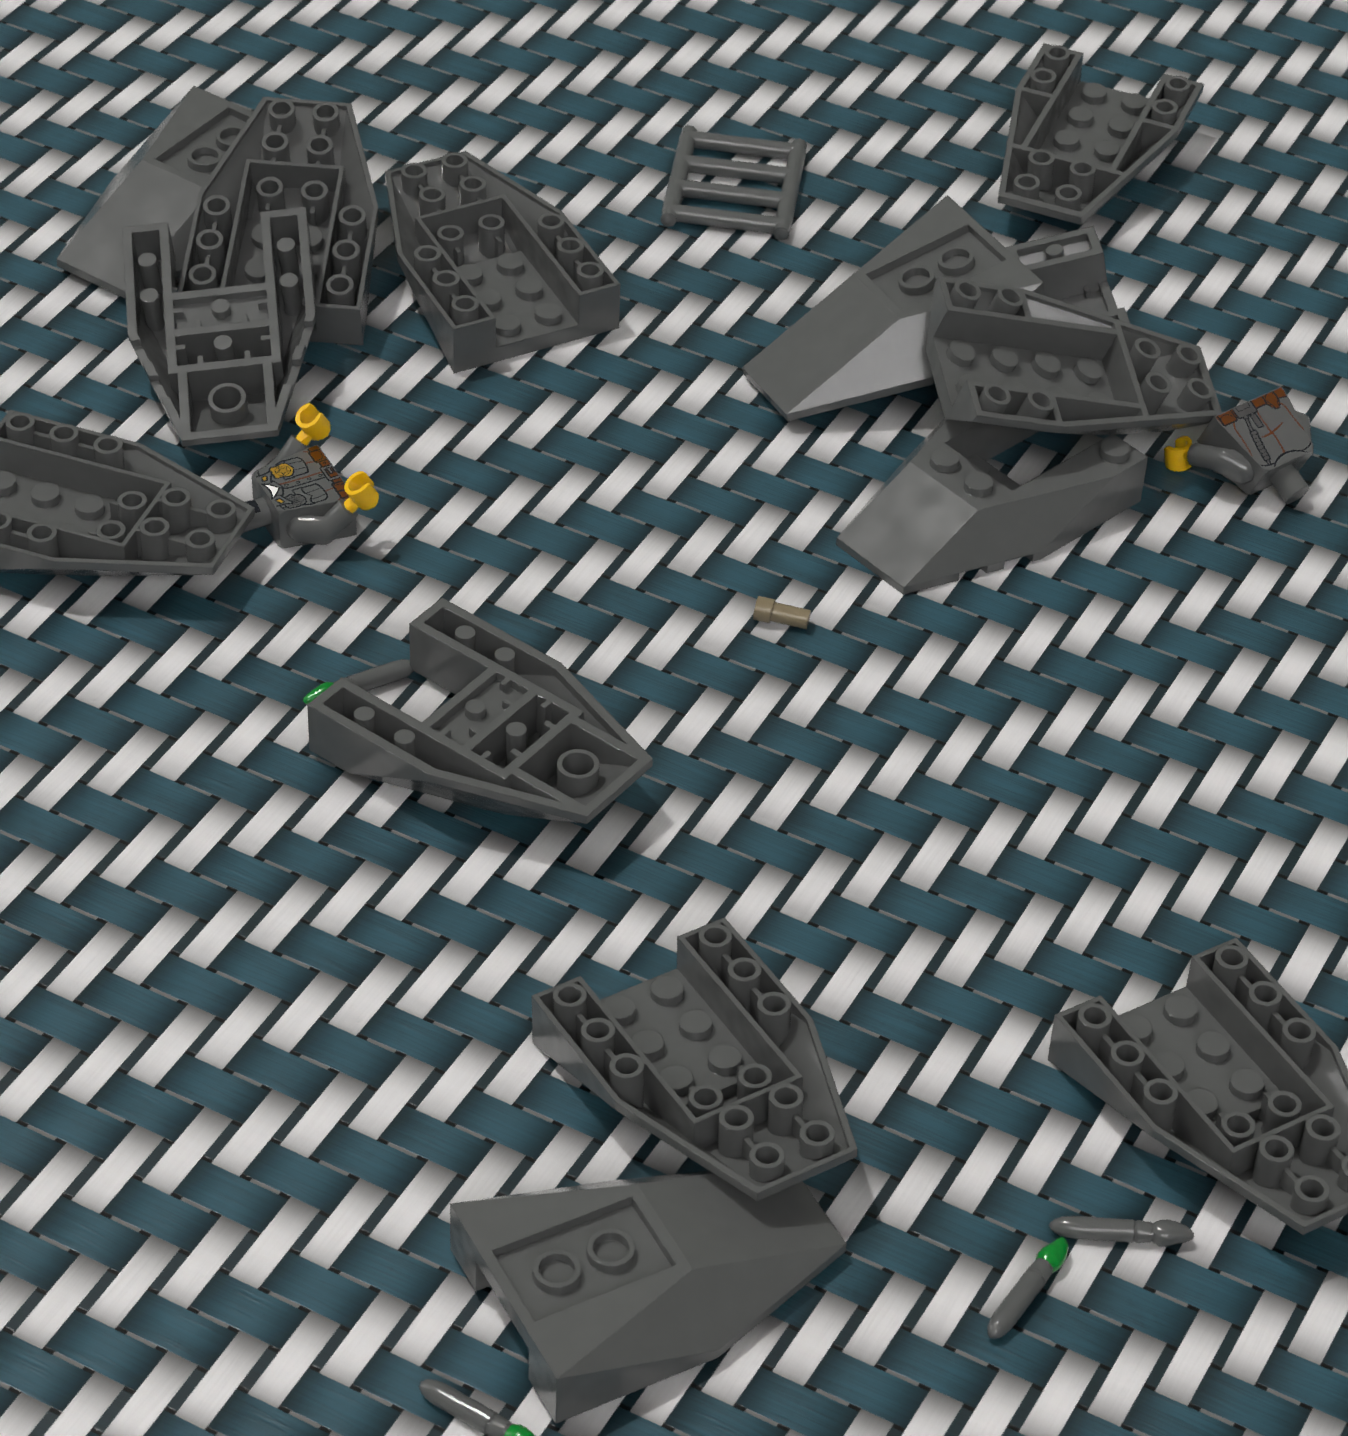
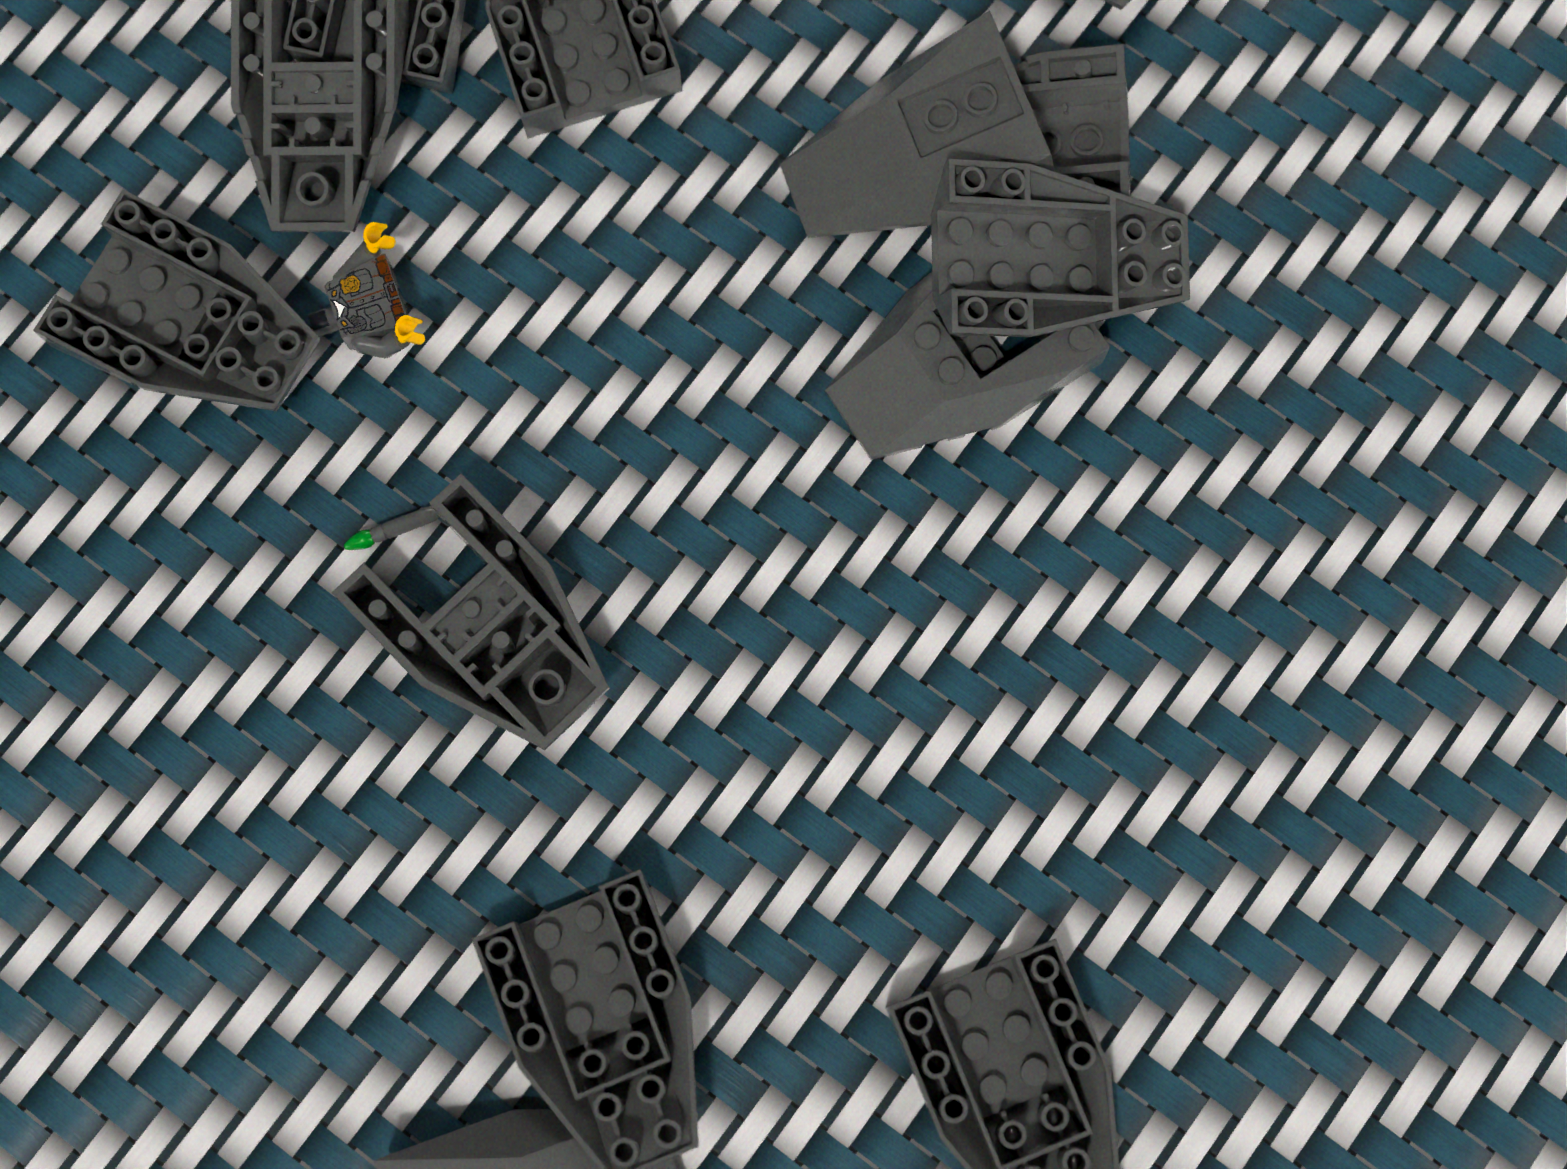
camera: 10 degrees right, 35 degrees up
dark tan piece [753,595,811,630] -> none
dark grey torso [1164,386,1314,504] -> none

